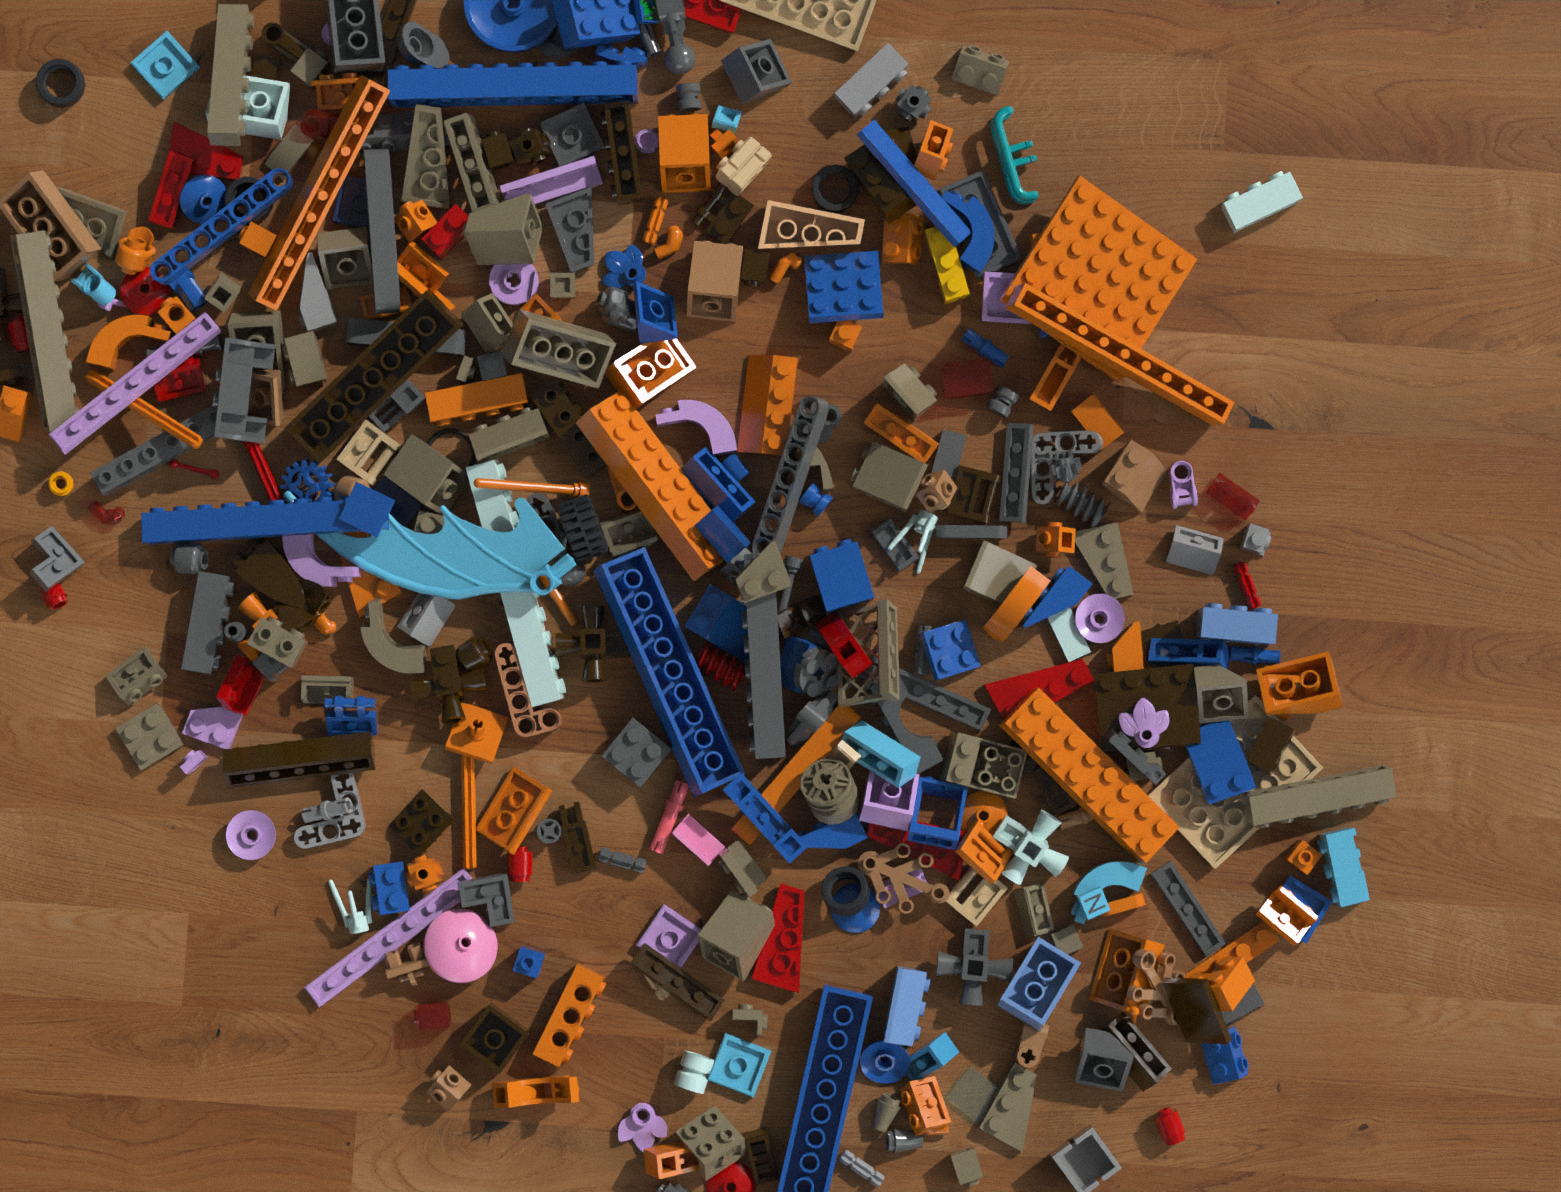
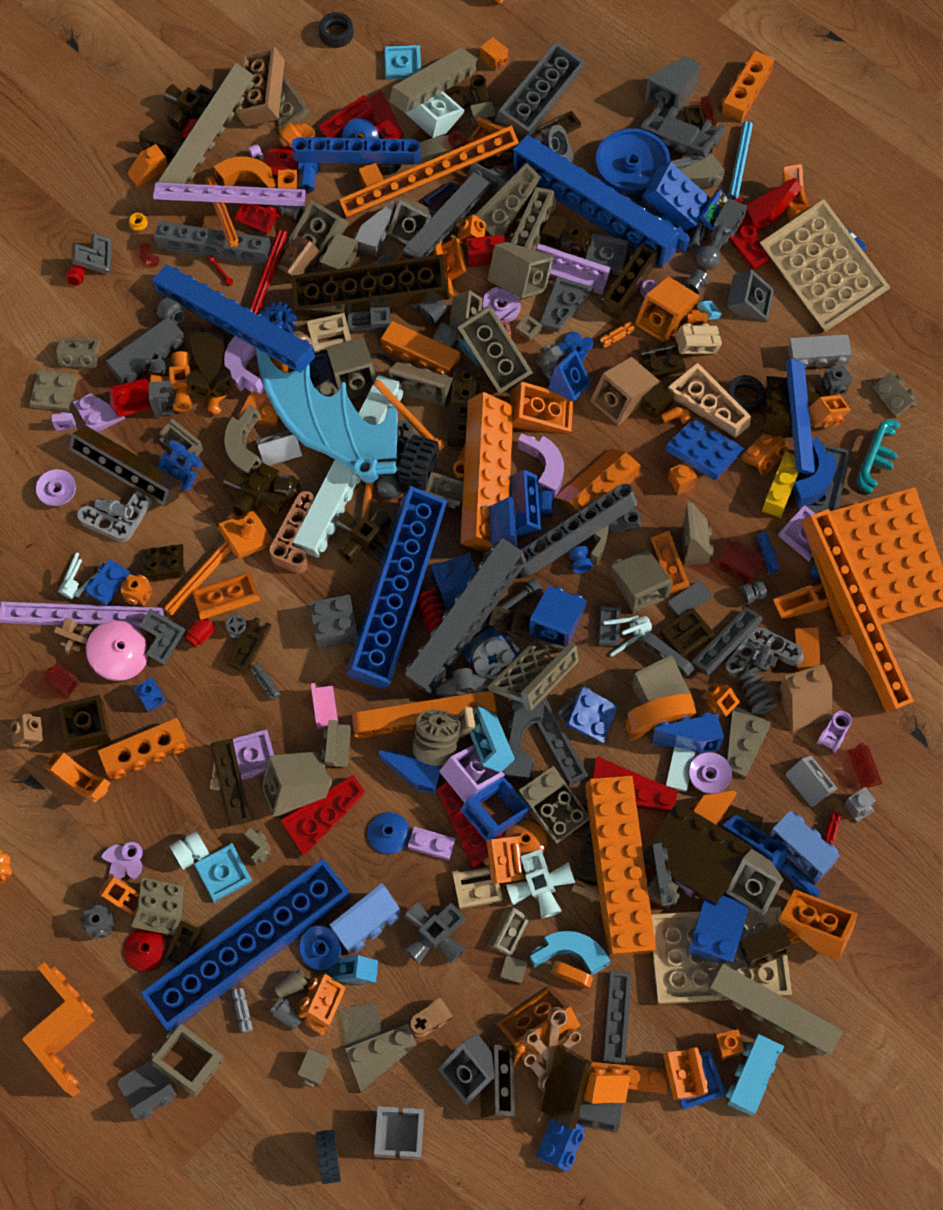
camera: 40 degrees right, 20 degrees down
medium azure piece [71,263,116,306] -> none
dark tan brick [204,272,241,313] -> none
dark grey bracket [213,338,275,444] -> none
dark tan brick [247,616,308,669] -> none
blue piece [339,482,396,538] -> none
dark tan plate [456,356,478,384] -> none
coral pin [649,779,689,854] -> none
orange arm [654,226,683,260] -> none
blue slope [723,773,808,864] -> none
dark tan wing [736,539,792,603] -> none
red slope [816,610,873,678] -> none
black tyre [821,866,870,917] -> none
medium nougat plant [858,843,949,914] -> none
medium nougat brick [915,469,957,512] -> none
medium blue brick [997,937,1081,1031] -> none
medium azure tile [1077,886,1110,920] -> none
lavender plate [1119,698,1169,748] -> none
red brick [1154,1107,1186,1146] -> none

